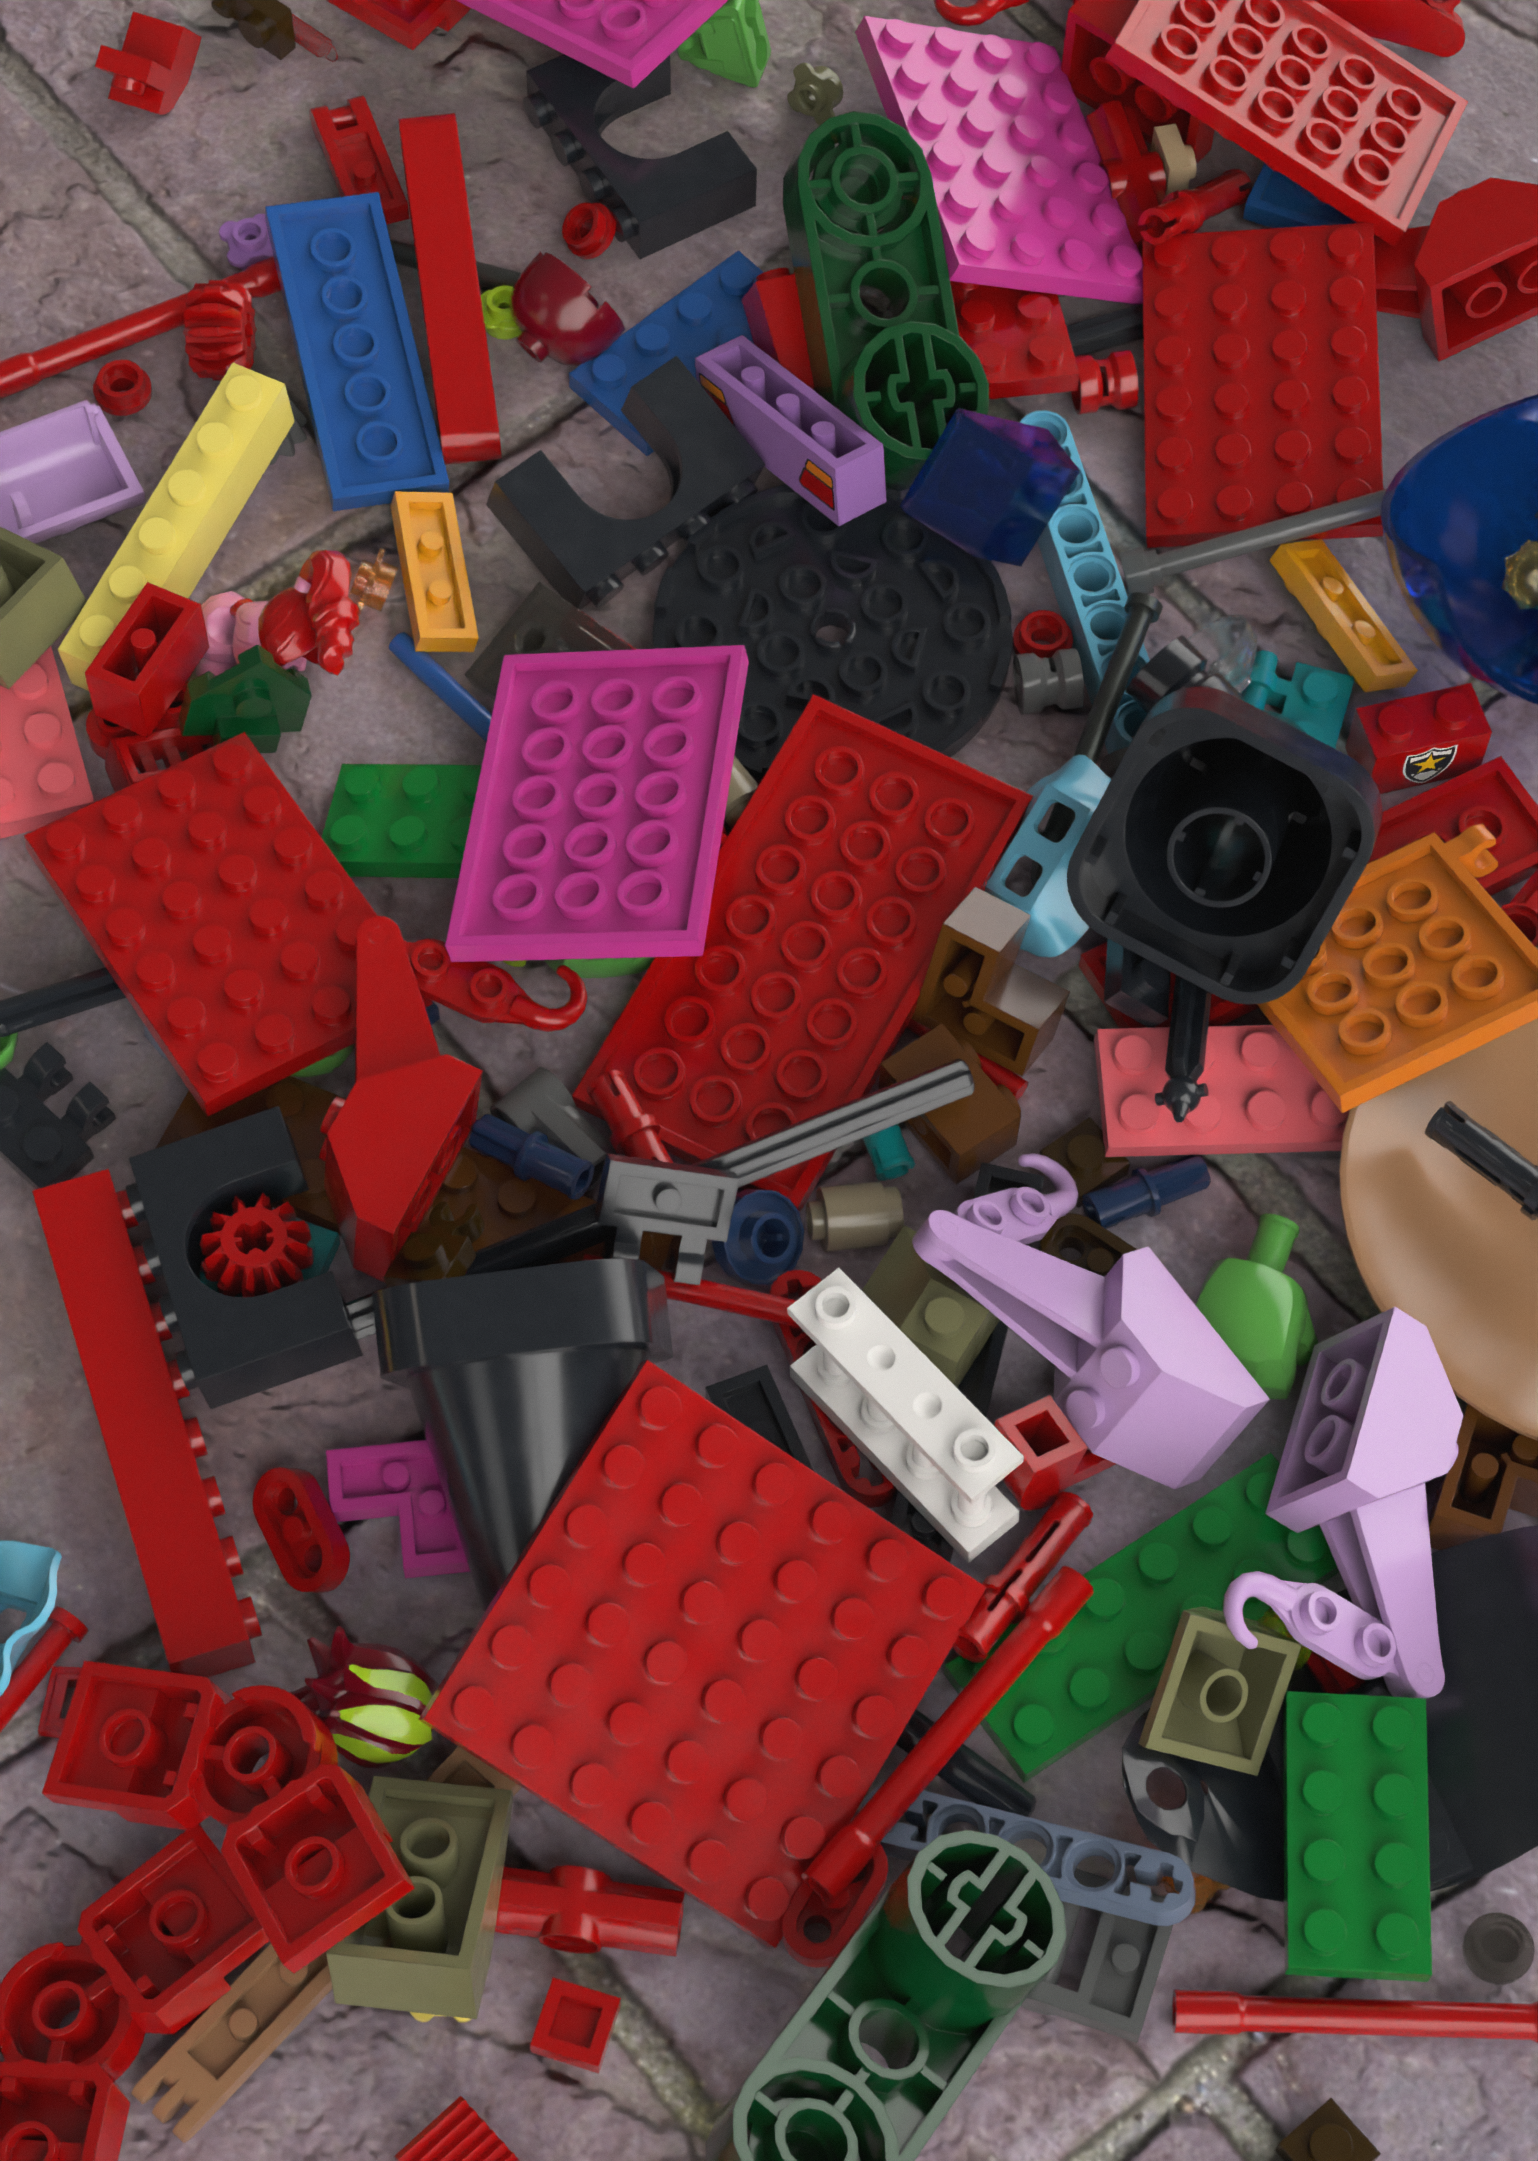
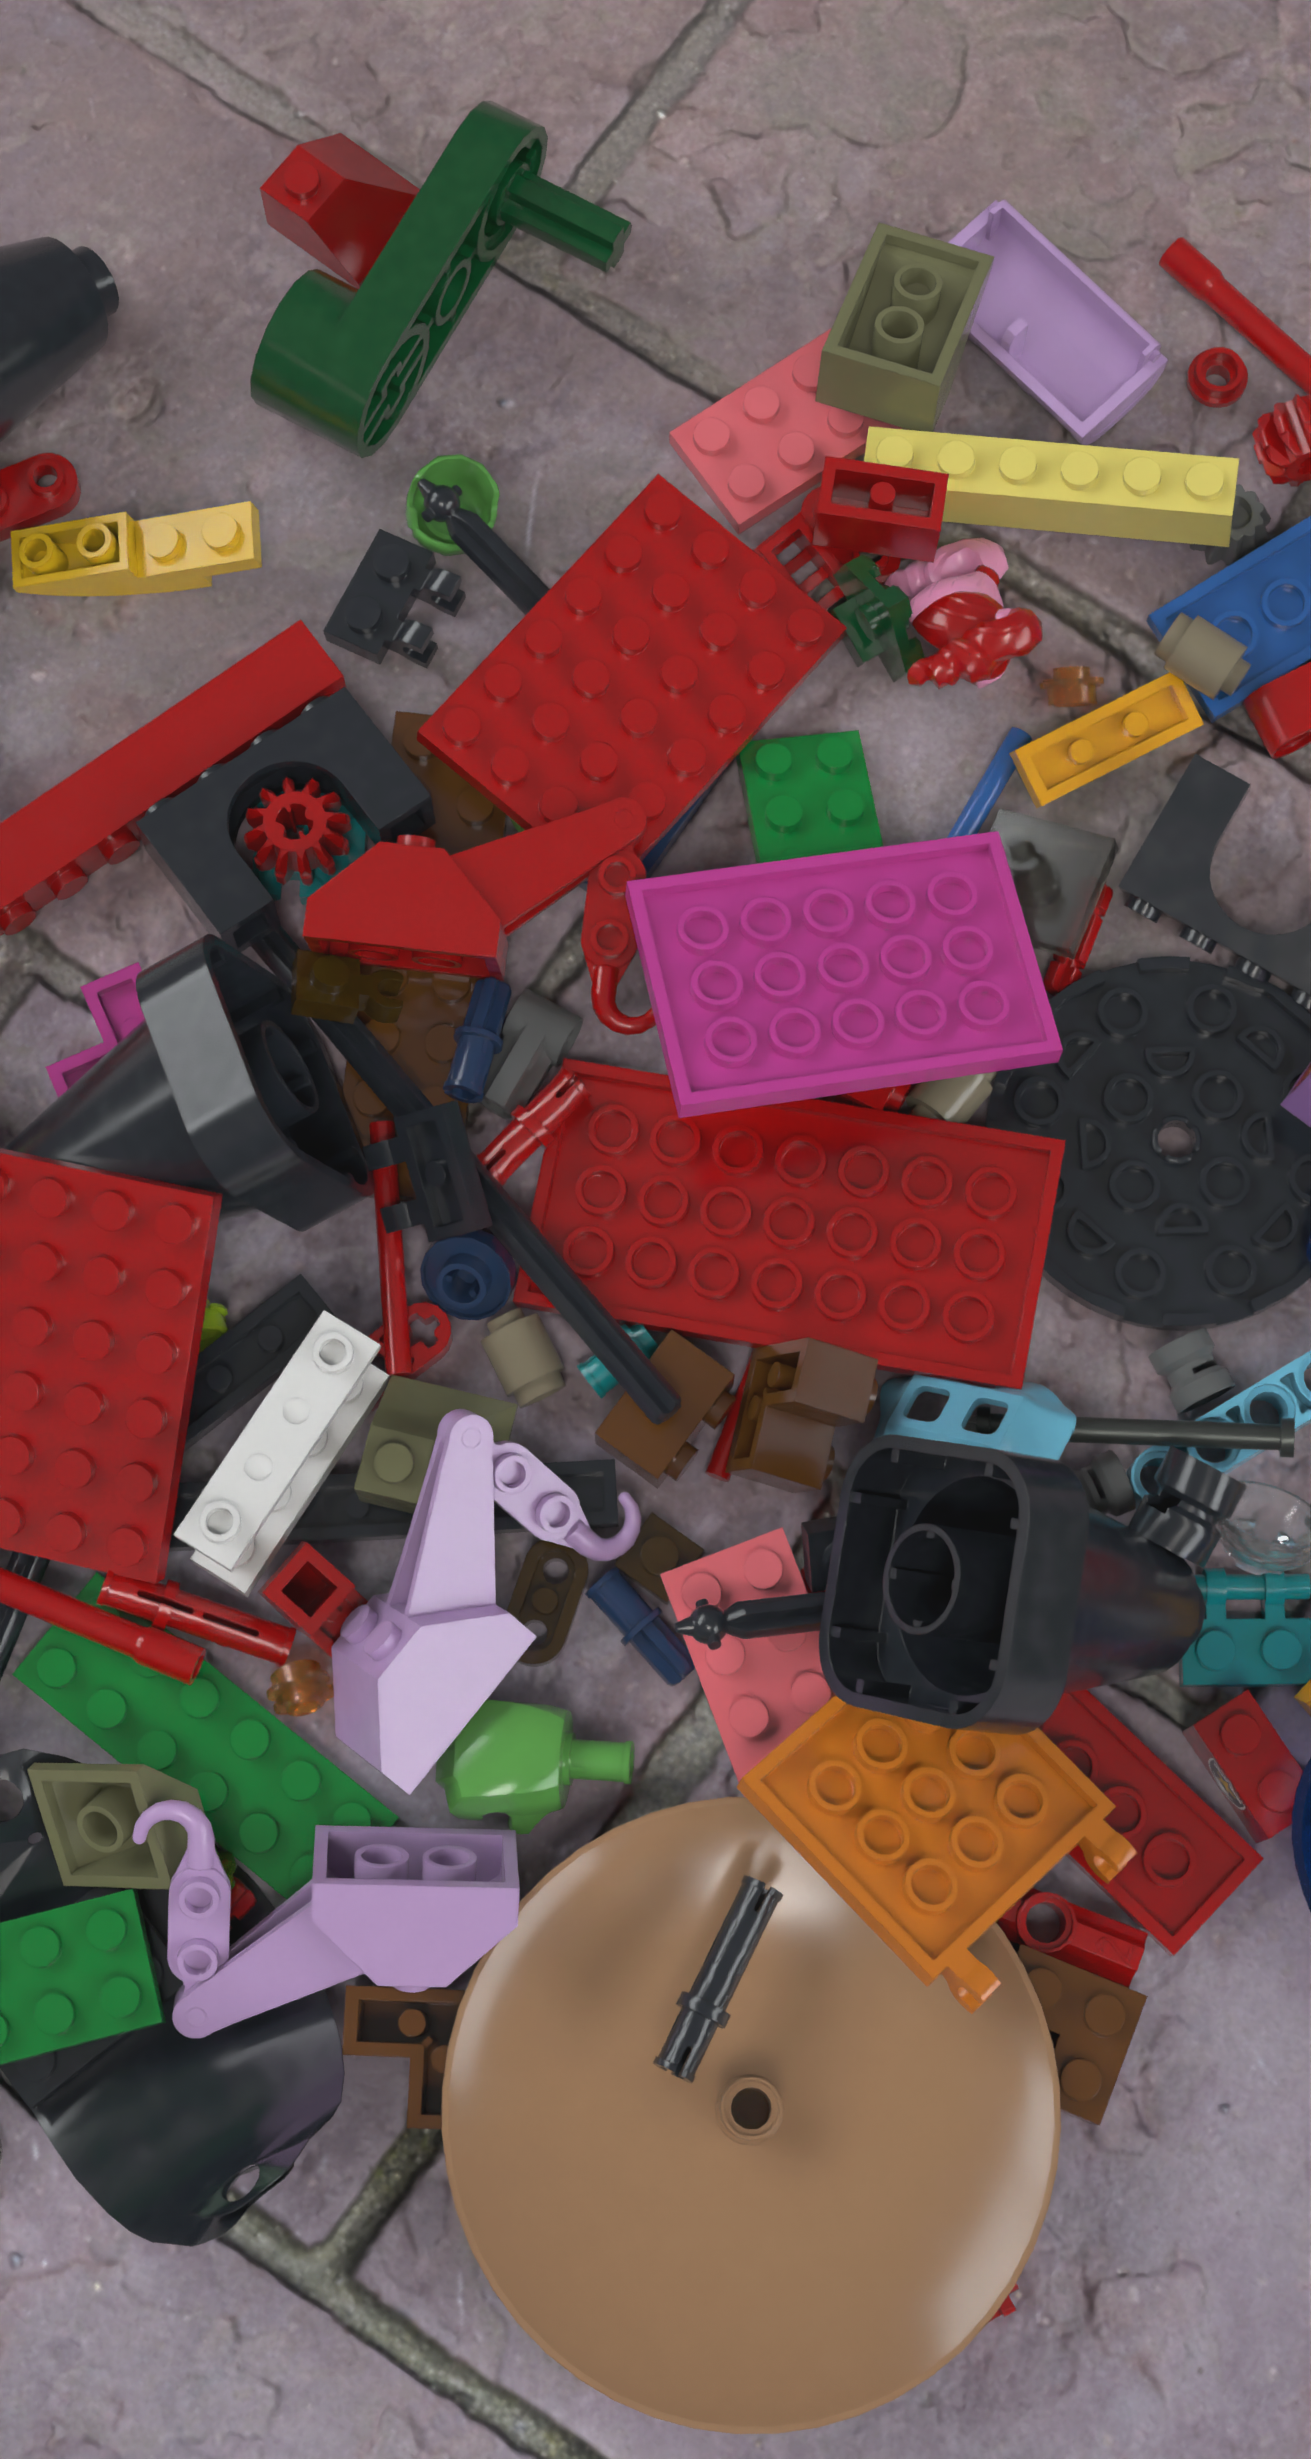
camera: 75 degrees right, 15 degrees up
red plate [252,1467,350,1593] -> none
red plate [1013,610,1073,658] -> none
none -> clear orange plate [266,1659,334,1717]
none -> dark tan brick [1154,612,1252,700]

